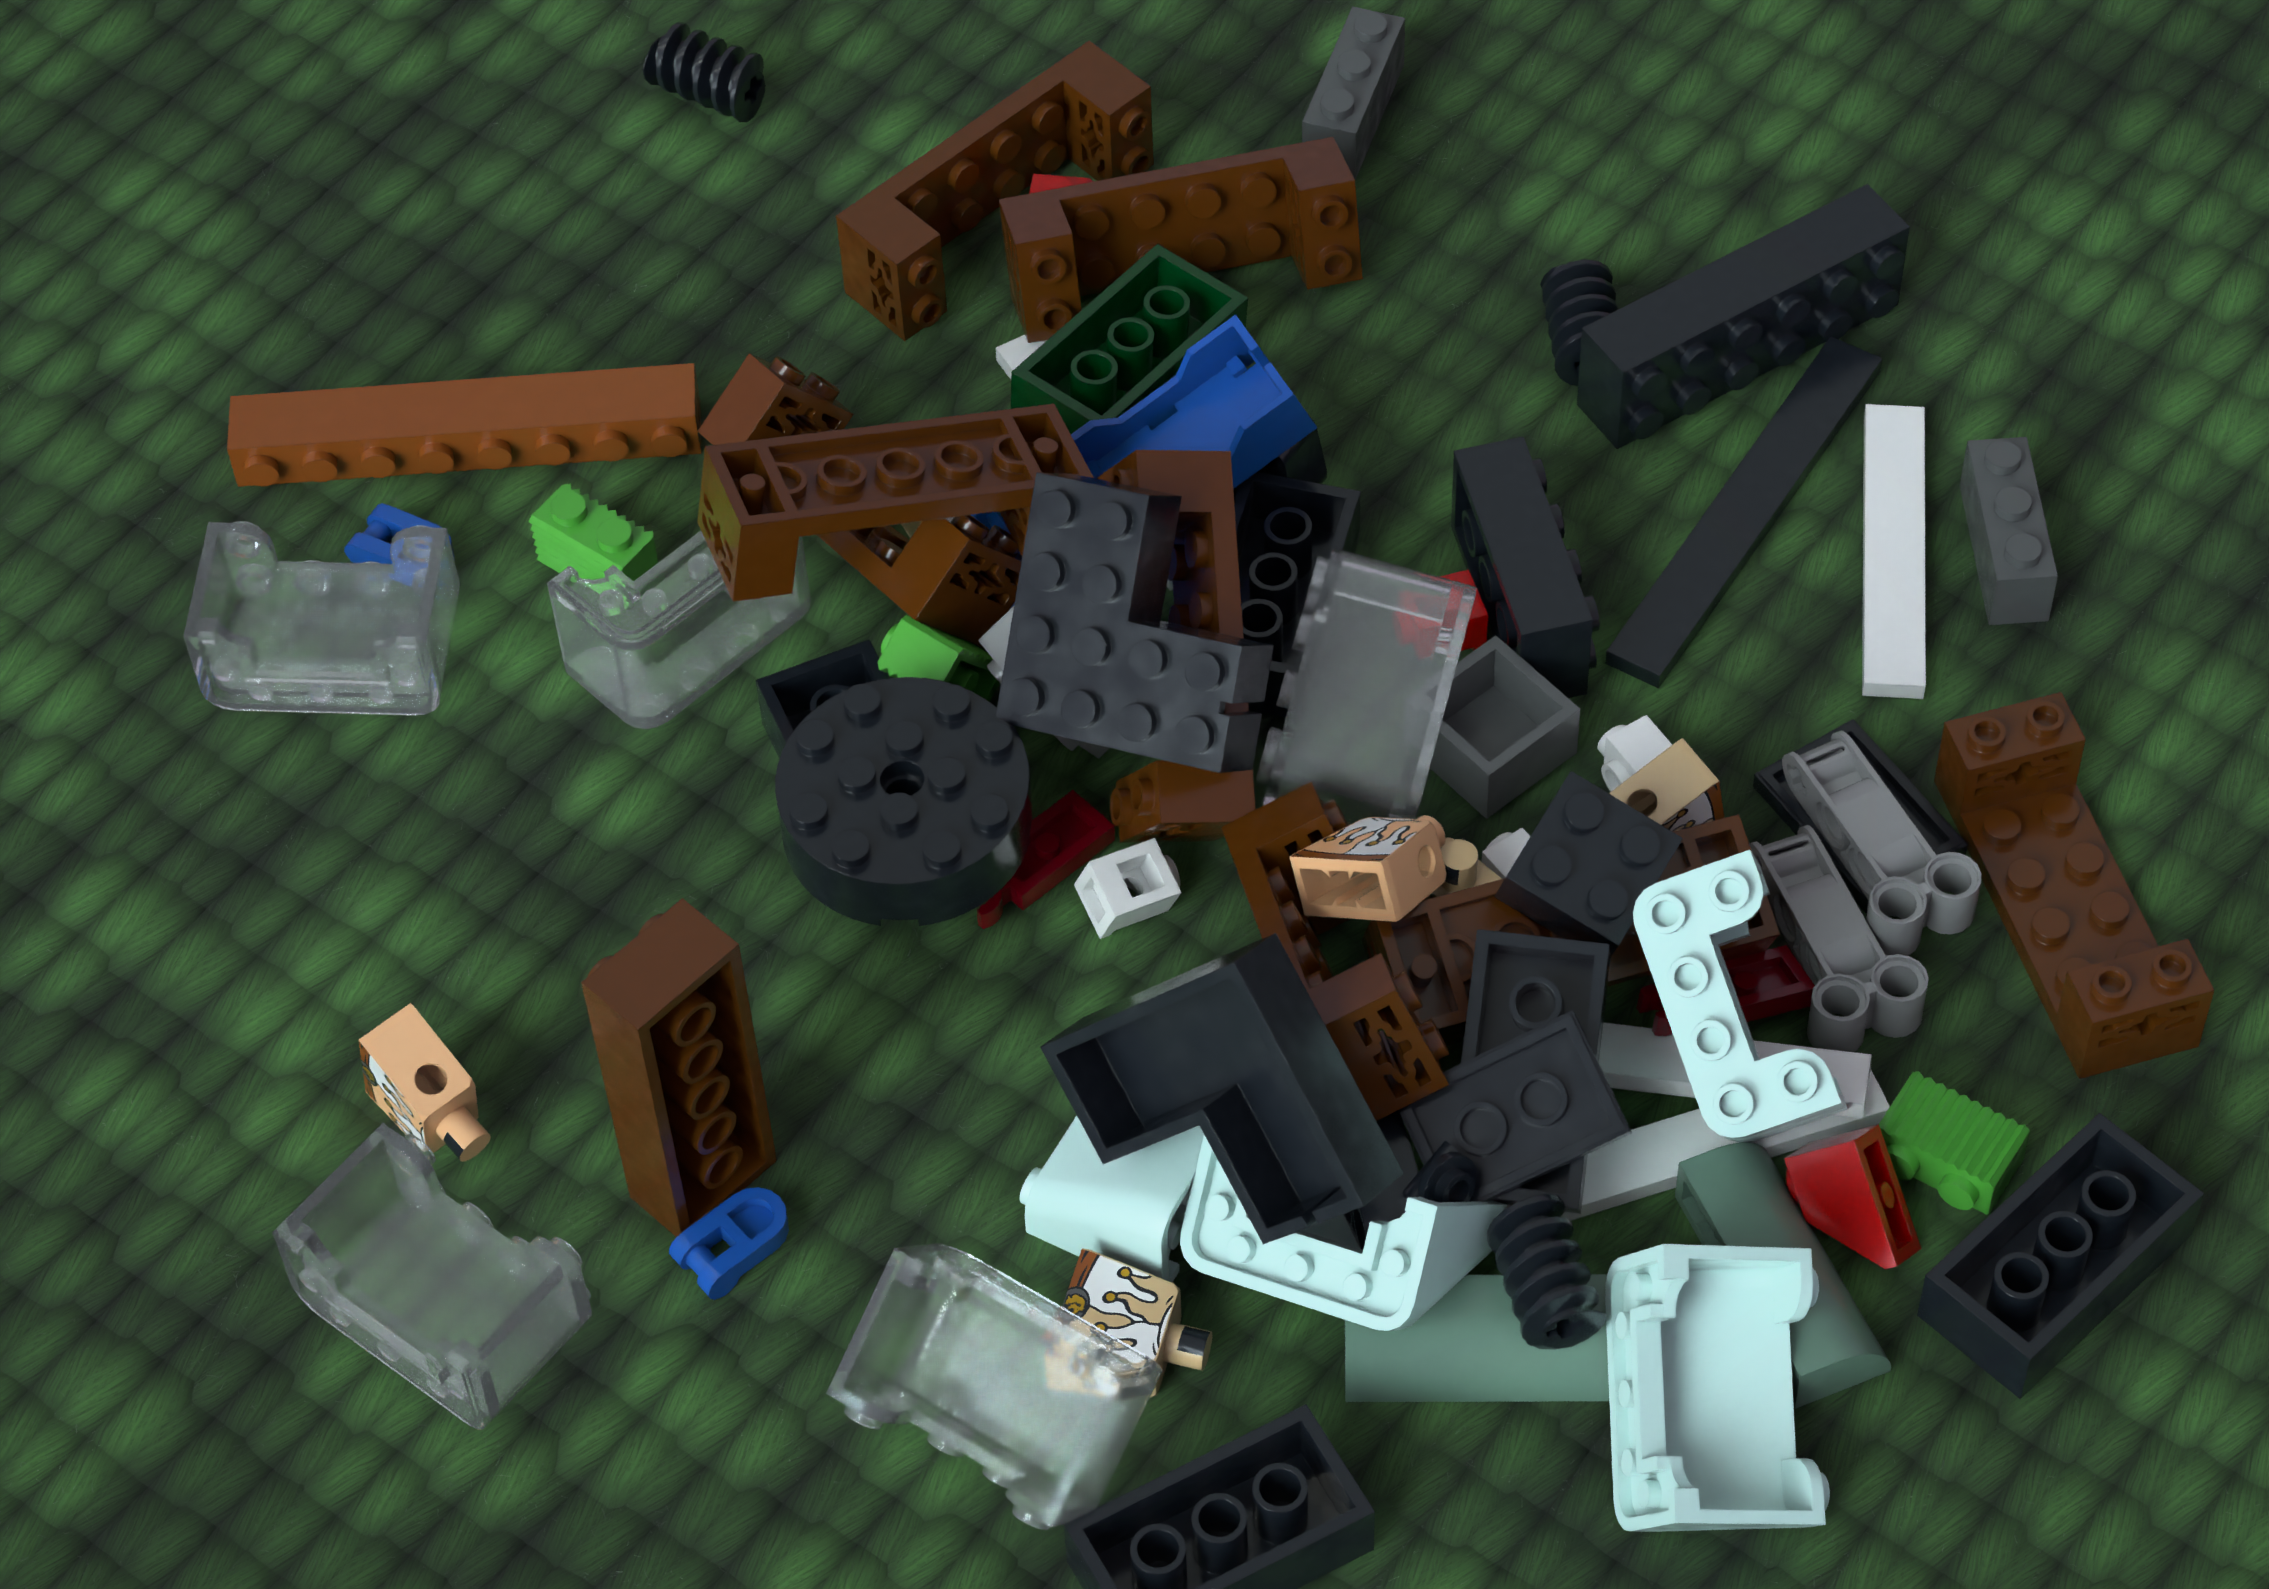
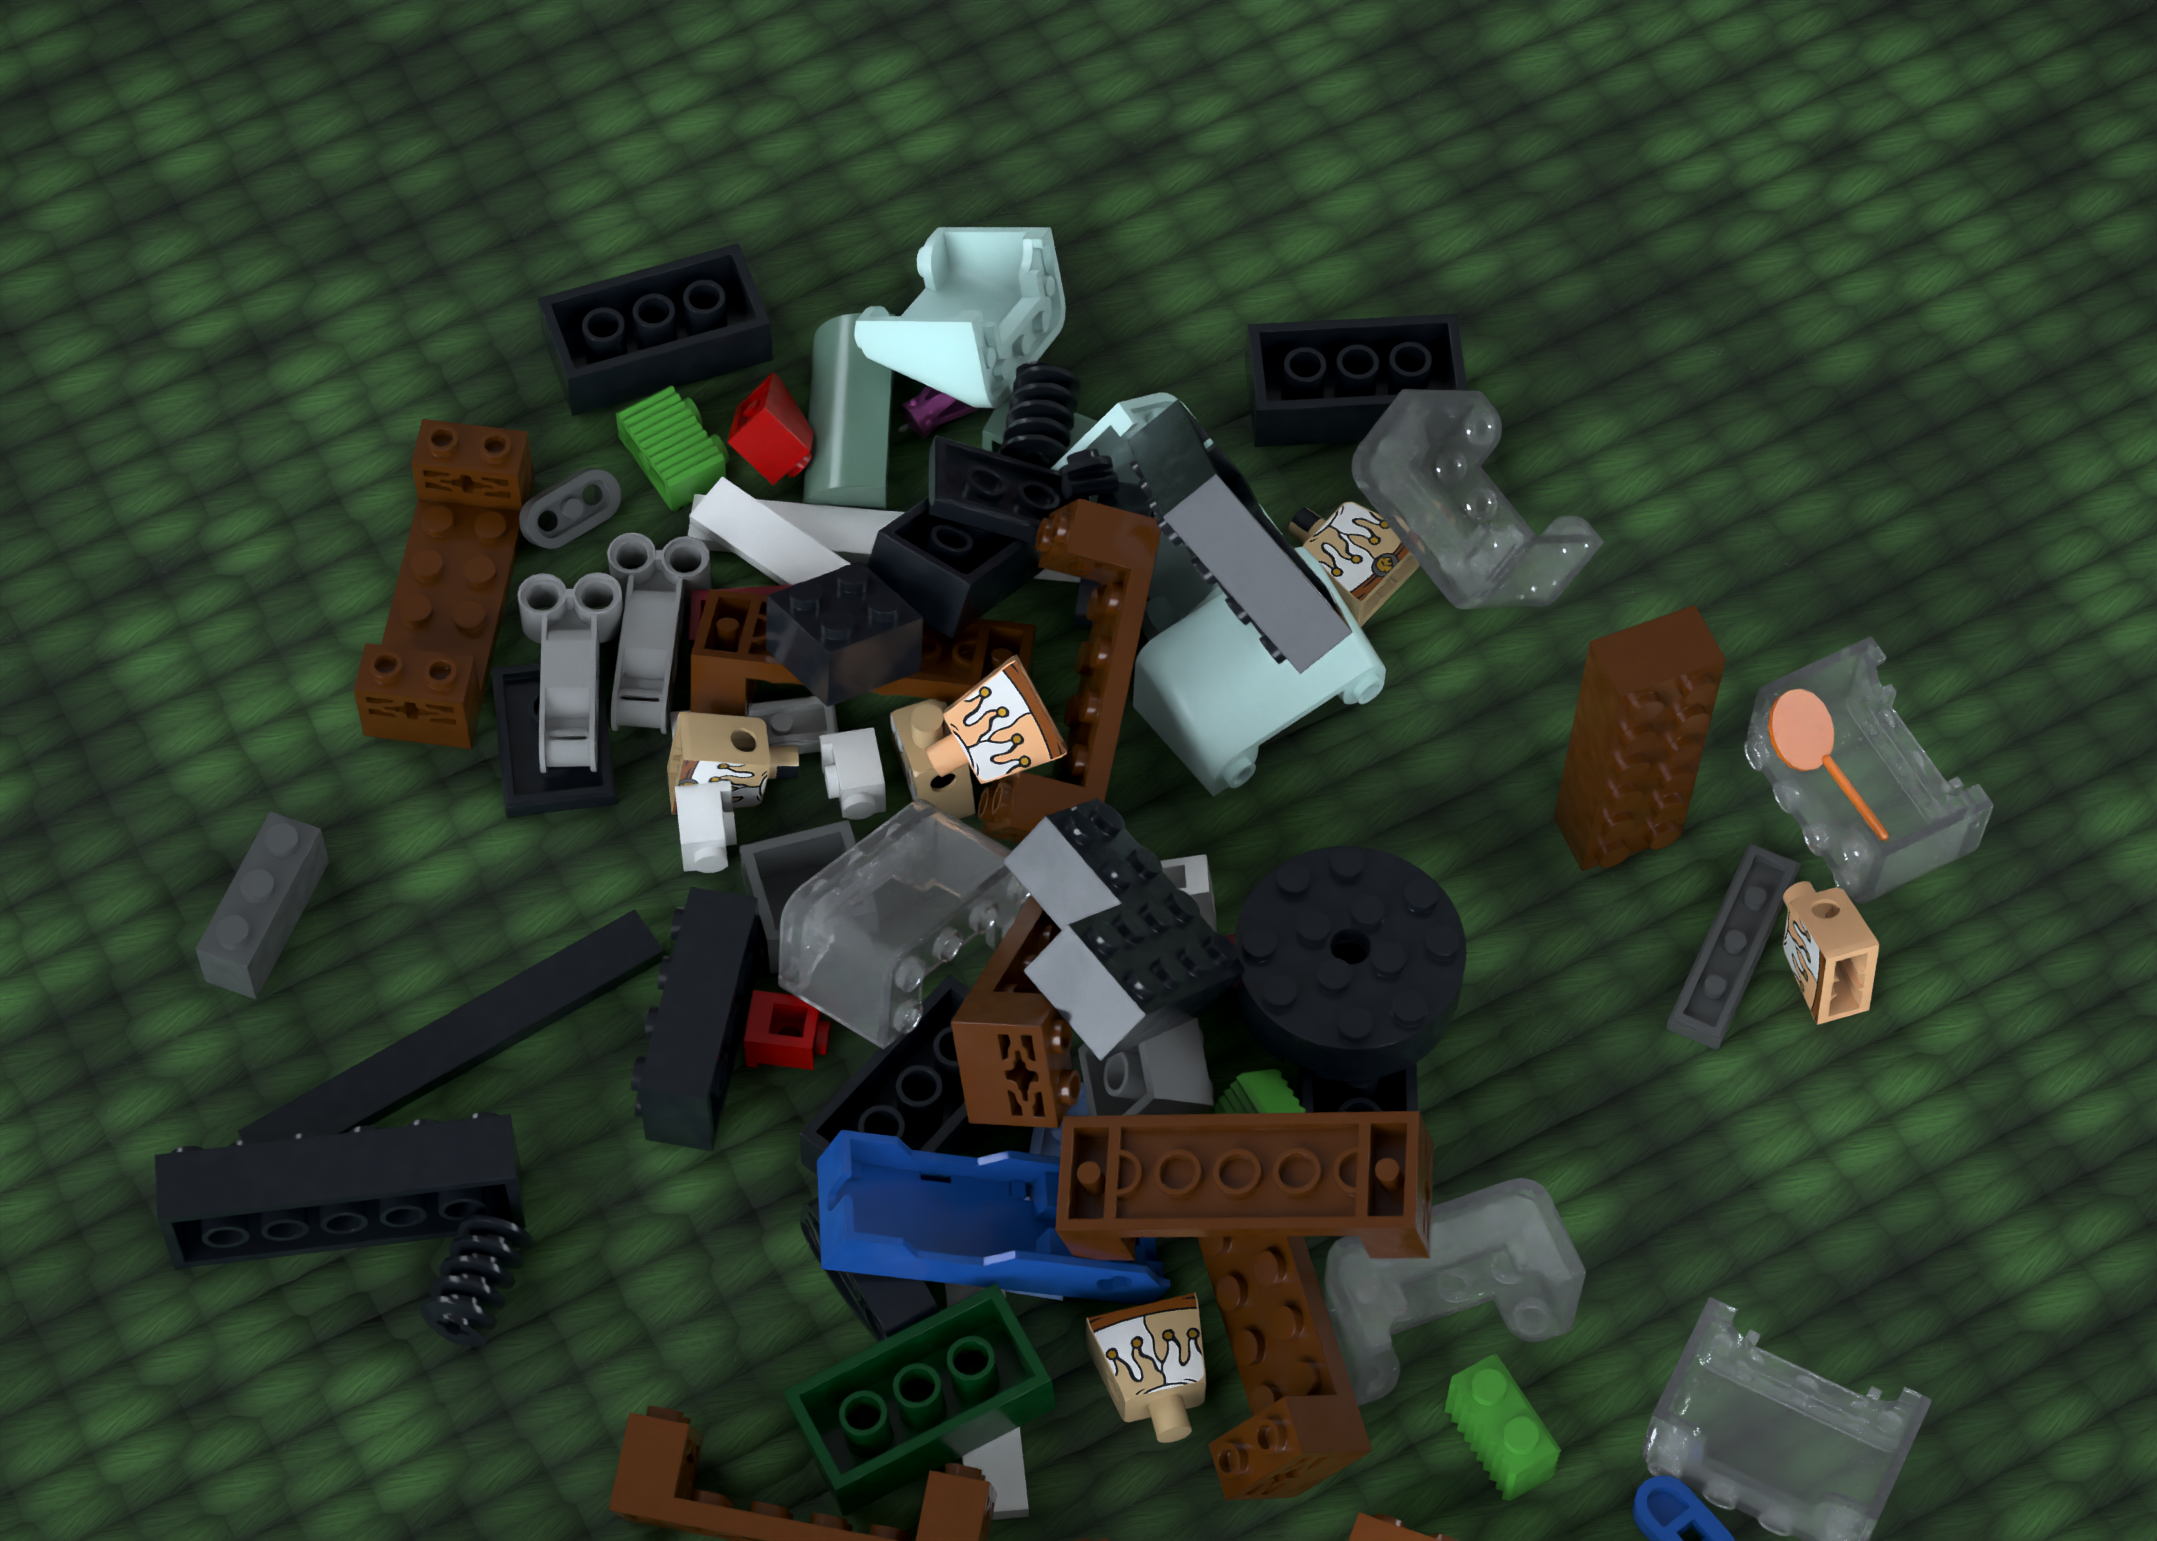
camera: 160 degrees left, 5 degrees up
light aqua windscreen [1633,850,1847,1143] -> none
white tile [1862,404,1926,699] -> none
none -> dark grey plate [519,467,621,549]
none -> dark grey tile [1666,843,1801,1051]
none -> orange piece [1768,689,1889,841]

